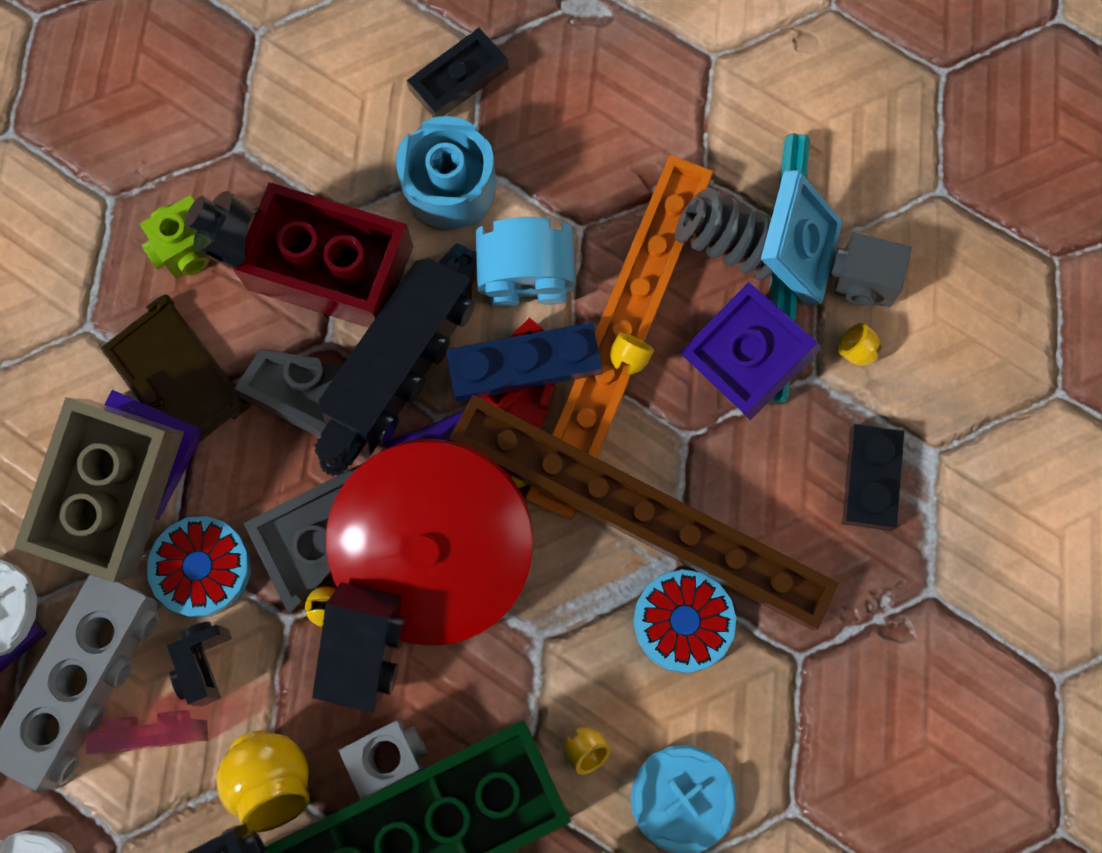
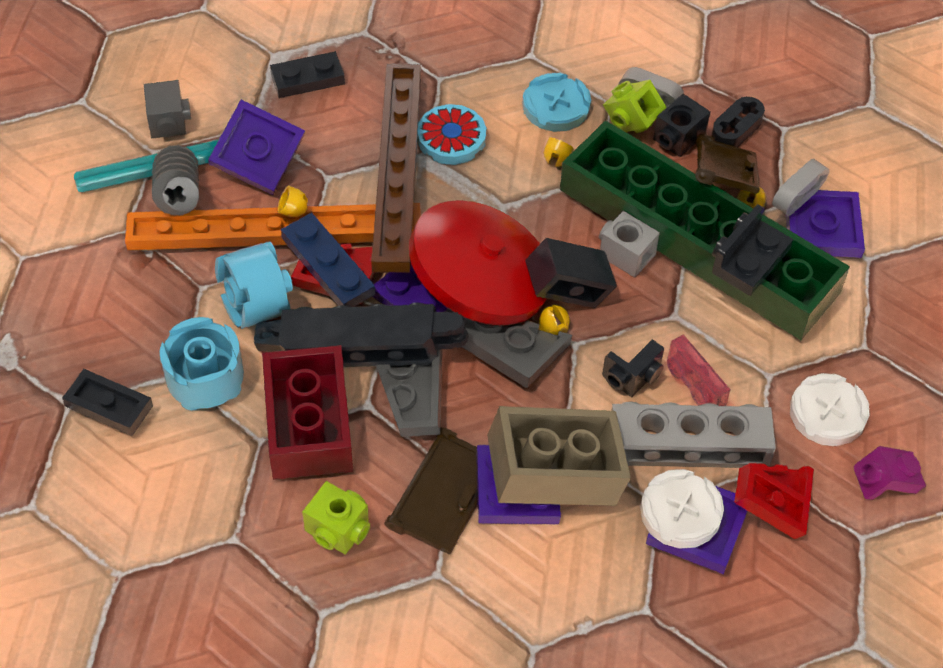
camera: 120 degrees left, 20 degrees down
tile [147,516,251,618] -> none
black piece [185,191,262,269] -> none
yellow piece [216,730,310,833] -> none
medium azure tile [761,170,842,305] -> none
yellow hinge [837,323,882,366] -> none

